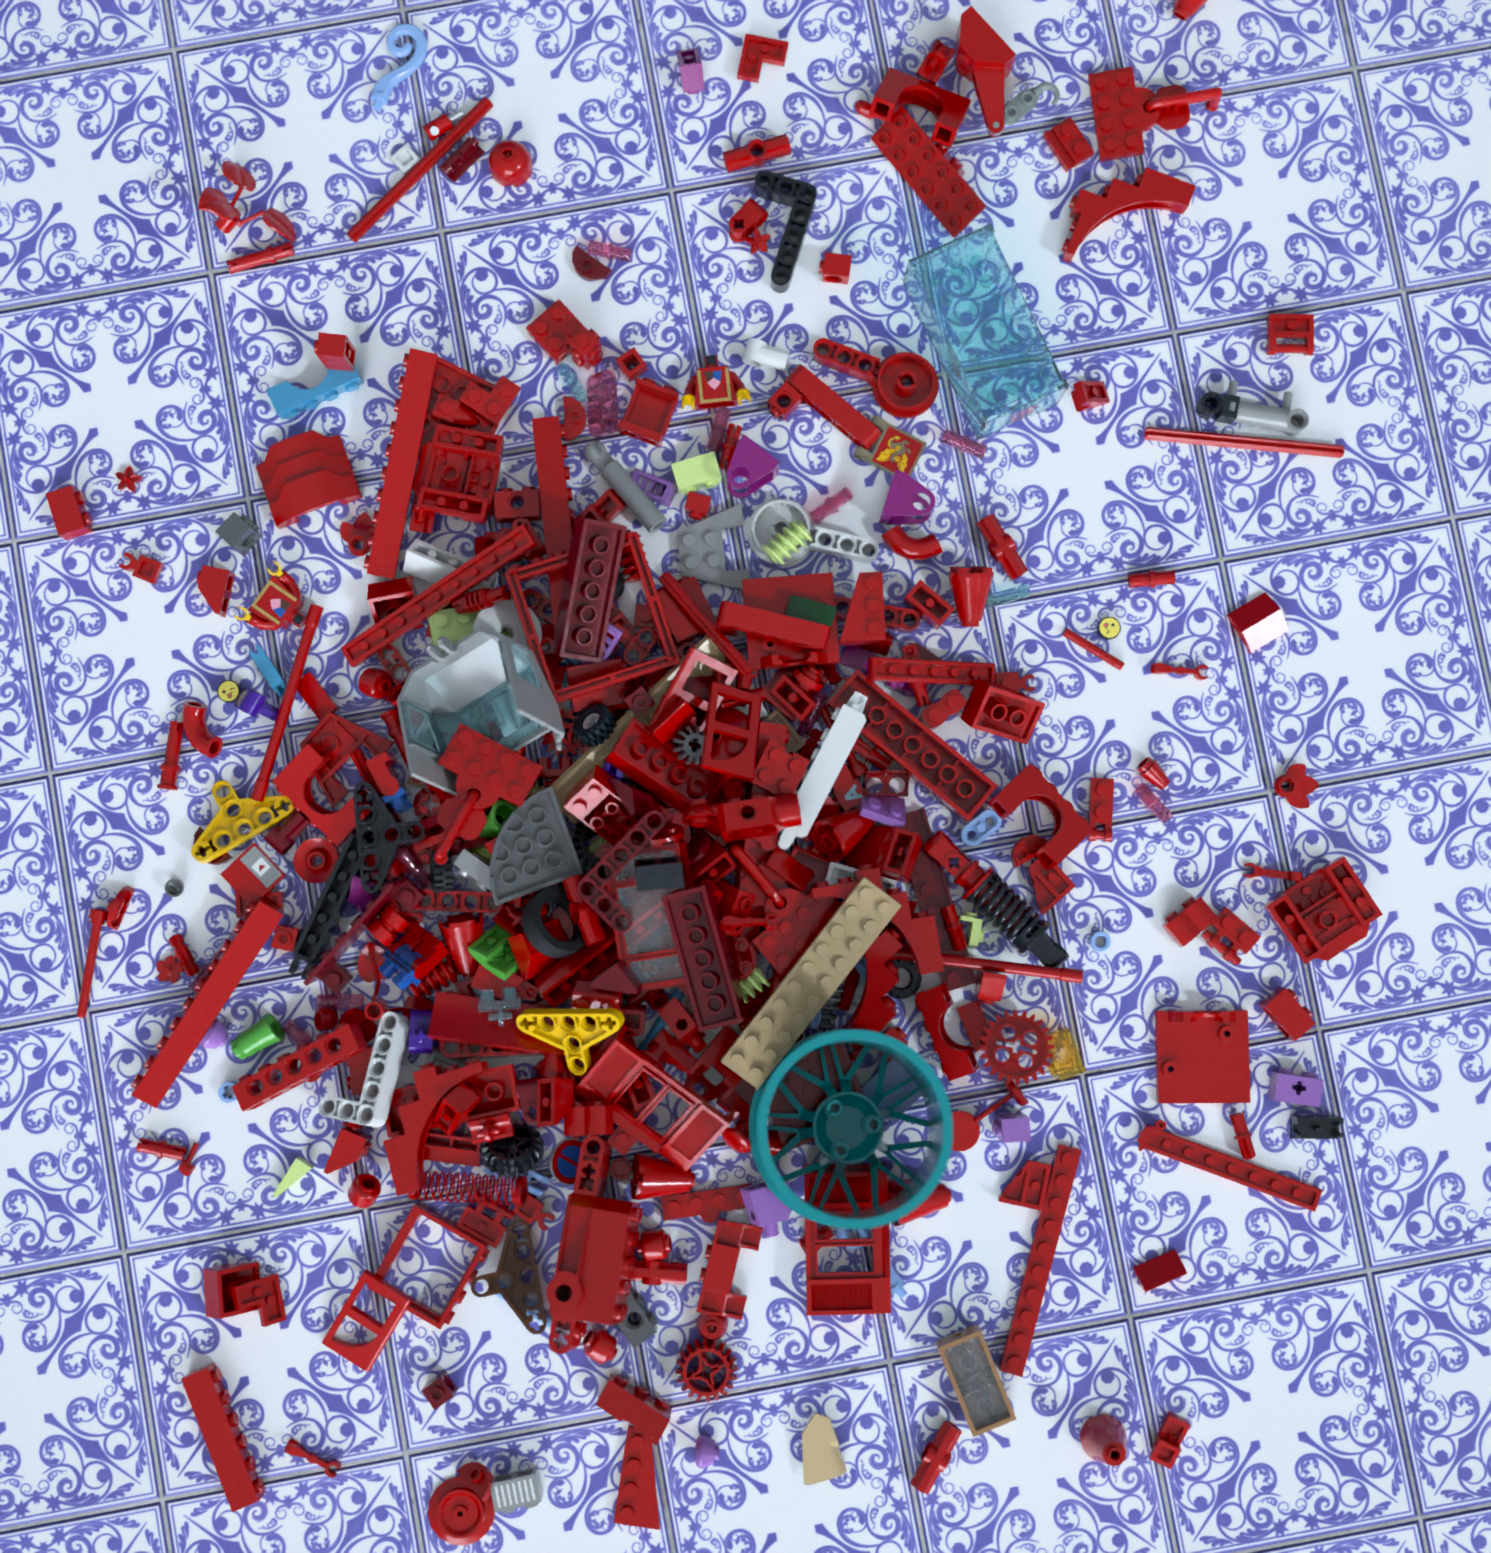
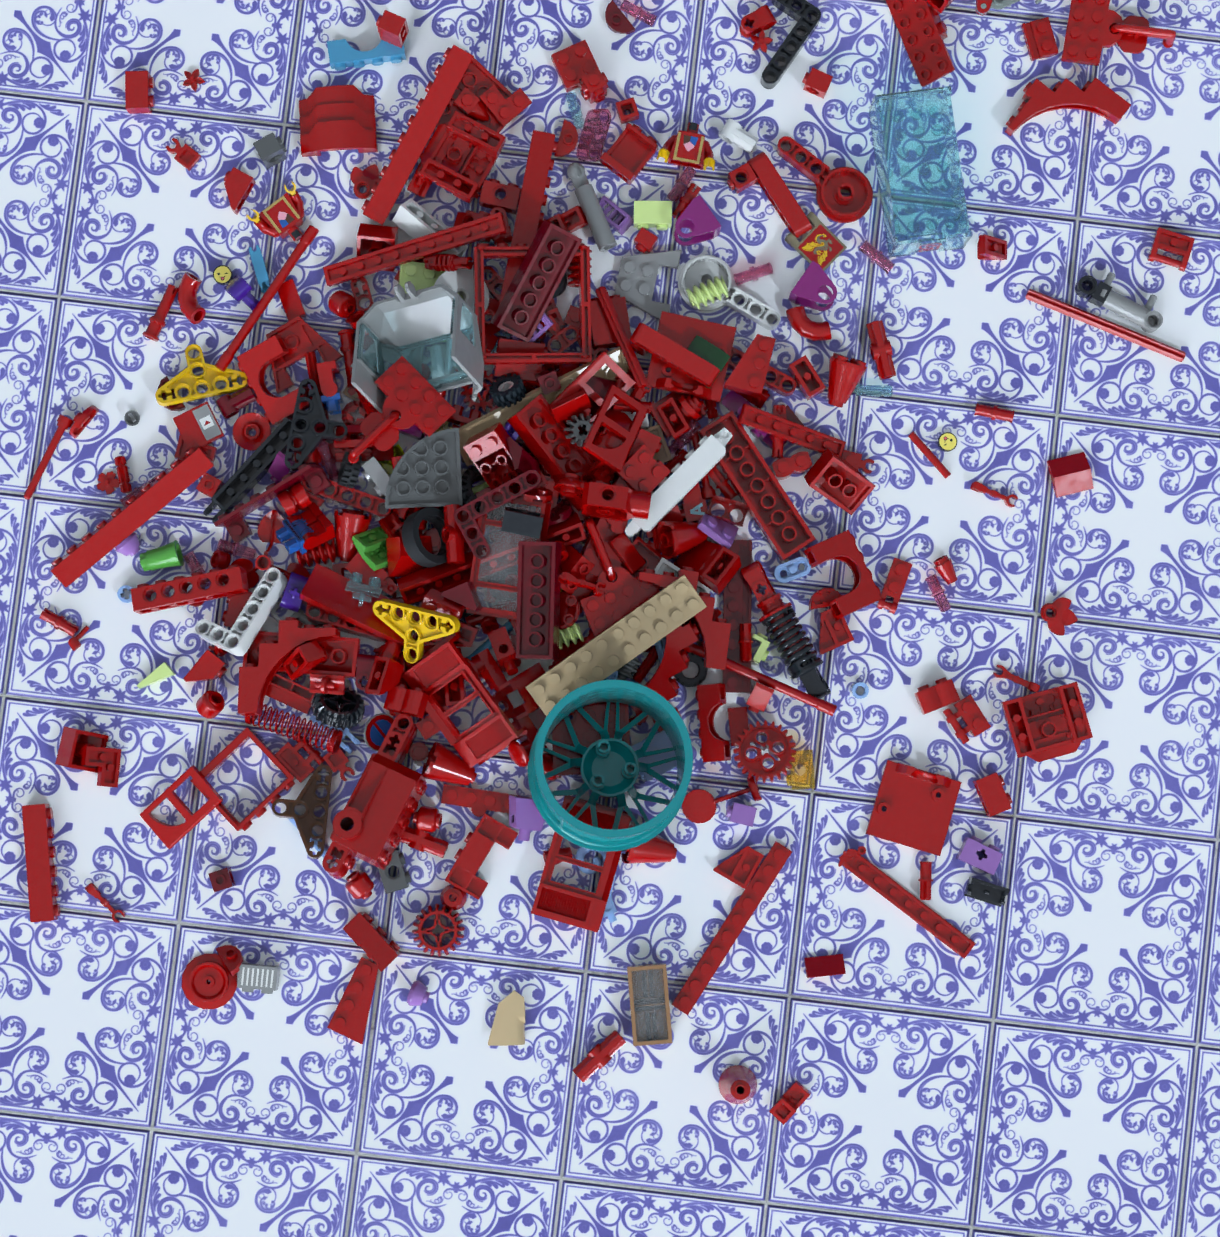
camera: 15 degrees right, 0 degrees up
bright green plant [479,800,517,839] -> none

